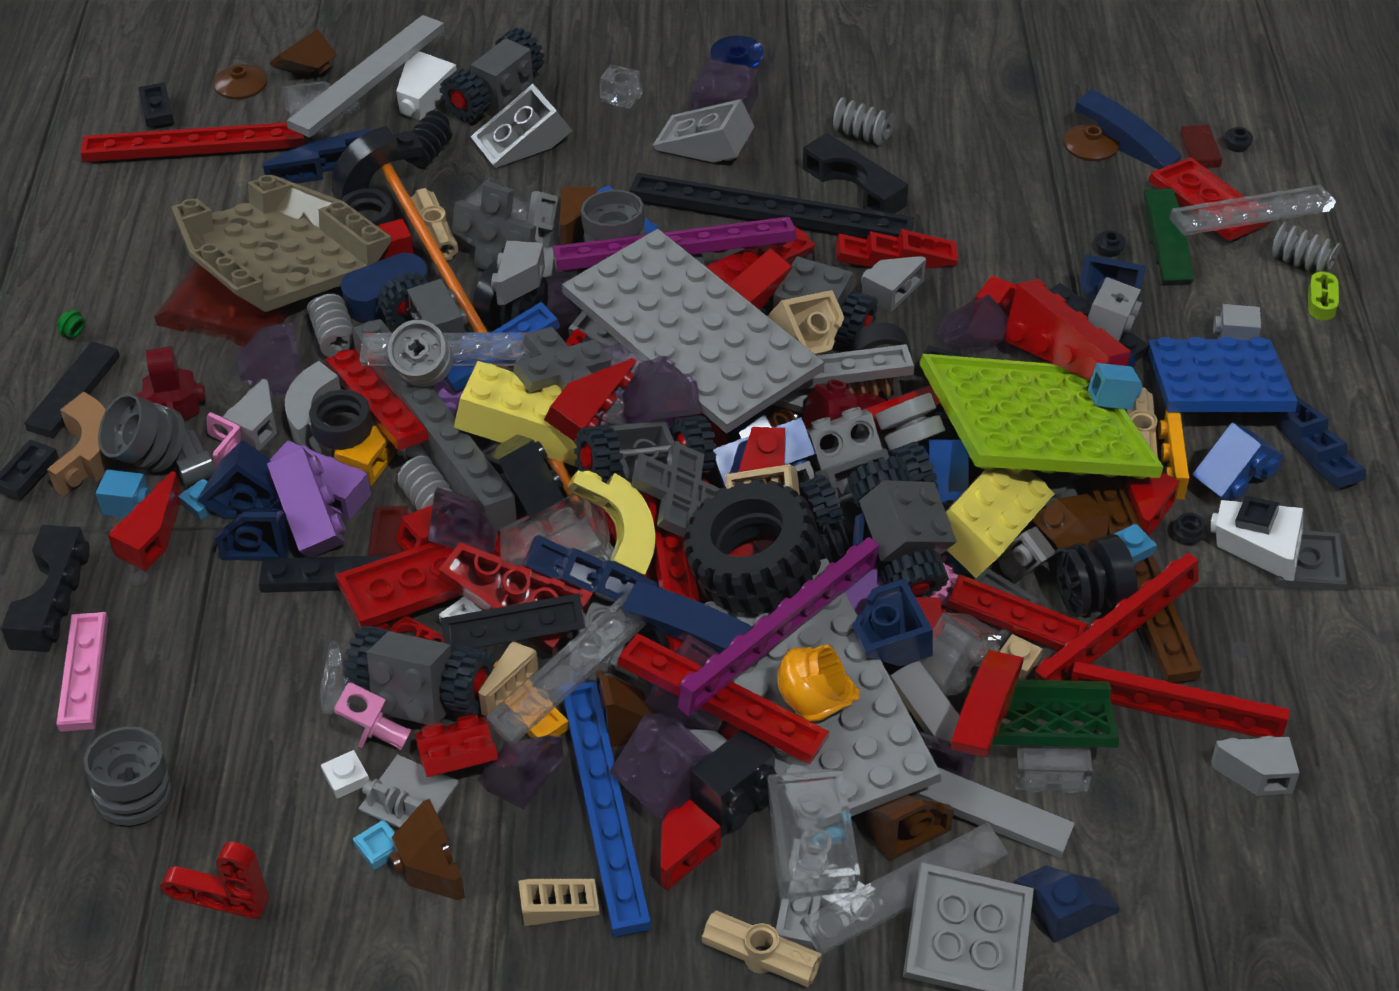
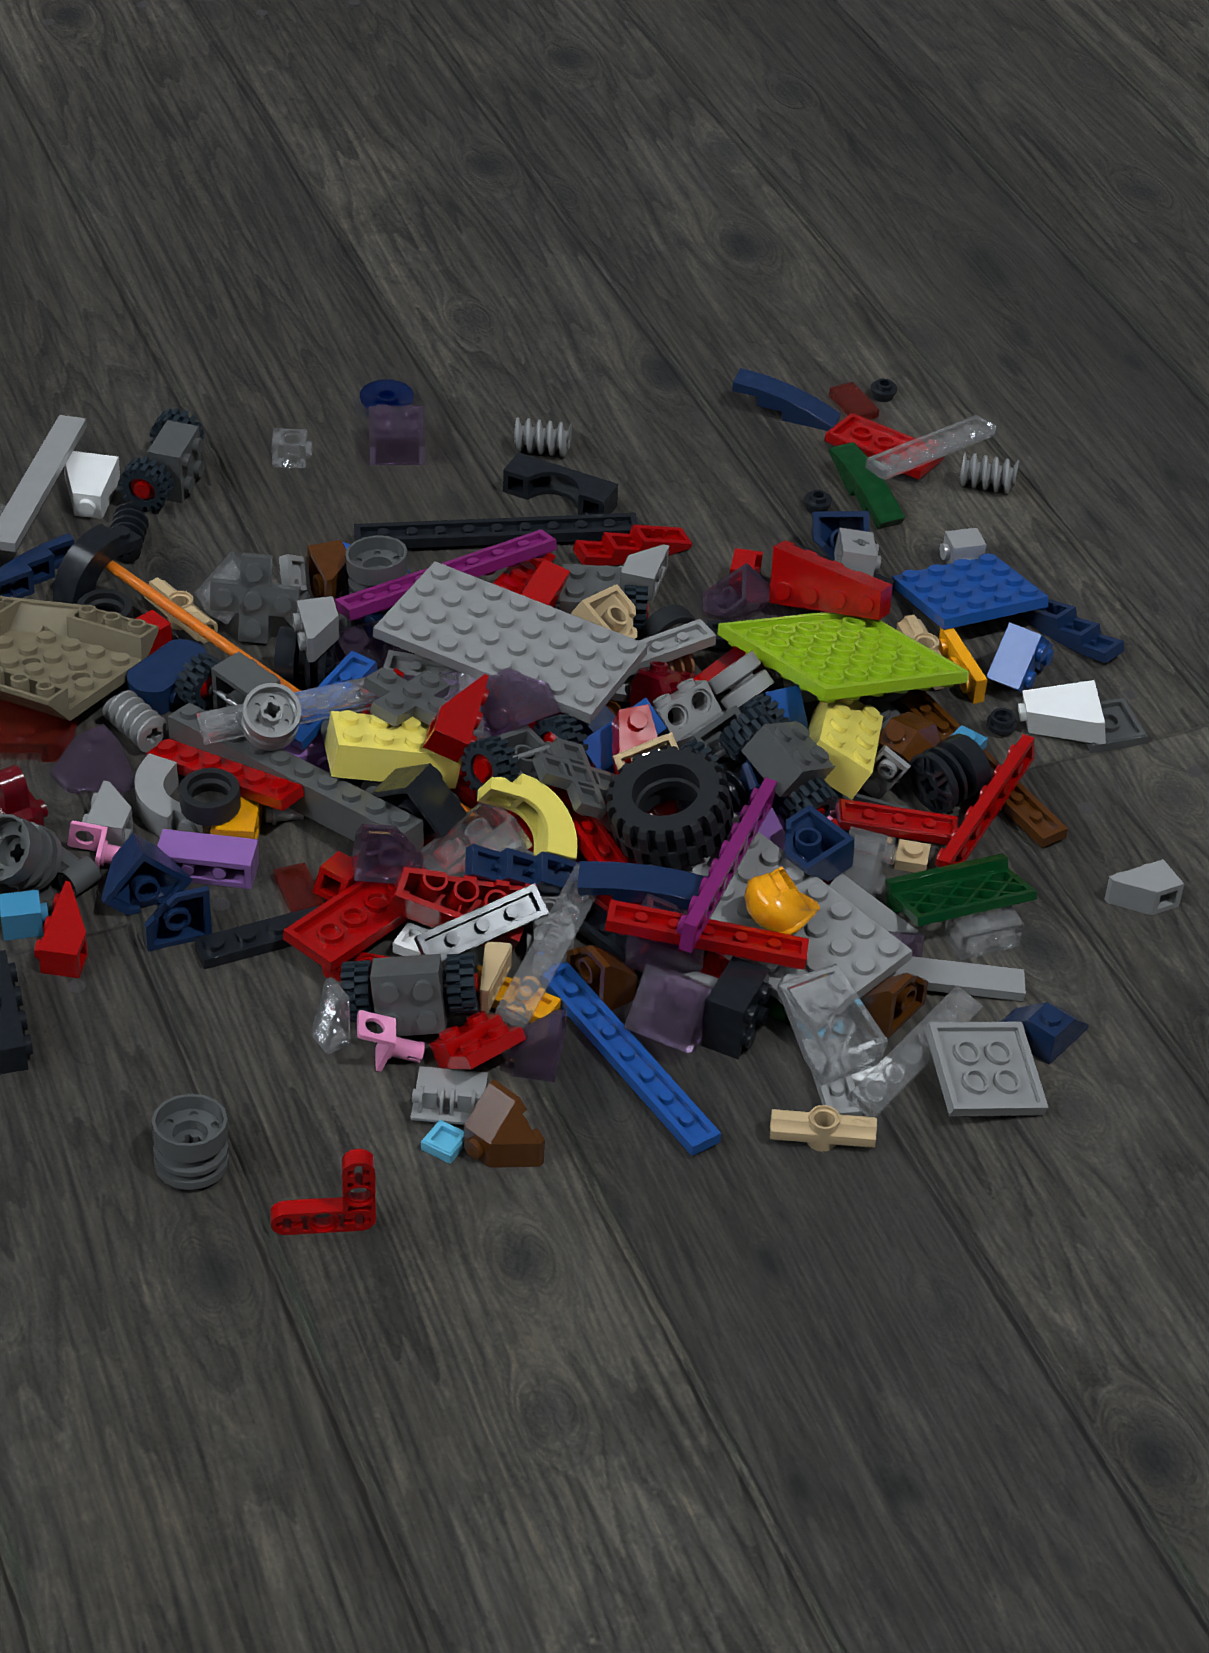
camera: 25 degrees left, 5 degrees down
bright pink tile [56,612,108,732] -> none
dark azure plate [178,478,213,521] -> none
medium lavender brick [267,448,346,557] -> none
white plate [321,750,369,799] -> none
light grey piece [397,455,461,521] -> none
light grey slope [470,84,572,168] -> none
tan slope [518,879,600,927] -> none
light grey slope [653,99,755,162] -> none
red slope [661,800,721,891] -> none
red slope [951,650,1024,758] -> none
reddish brown dish [1064,124,1120,161] -> none
red plate [1071,661,1290,738] -> none
dark azure brick [1088,363,1142,410] -> none
red slope [1125,472,1180,537] -> none
black tile [1235,496,1279,535] -> none
lime beam [1308,271,1339,320] -> none

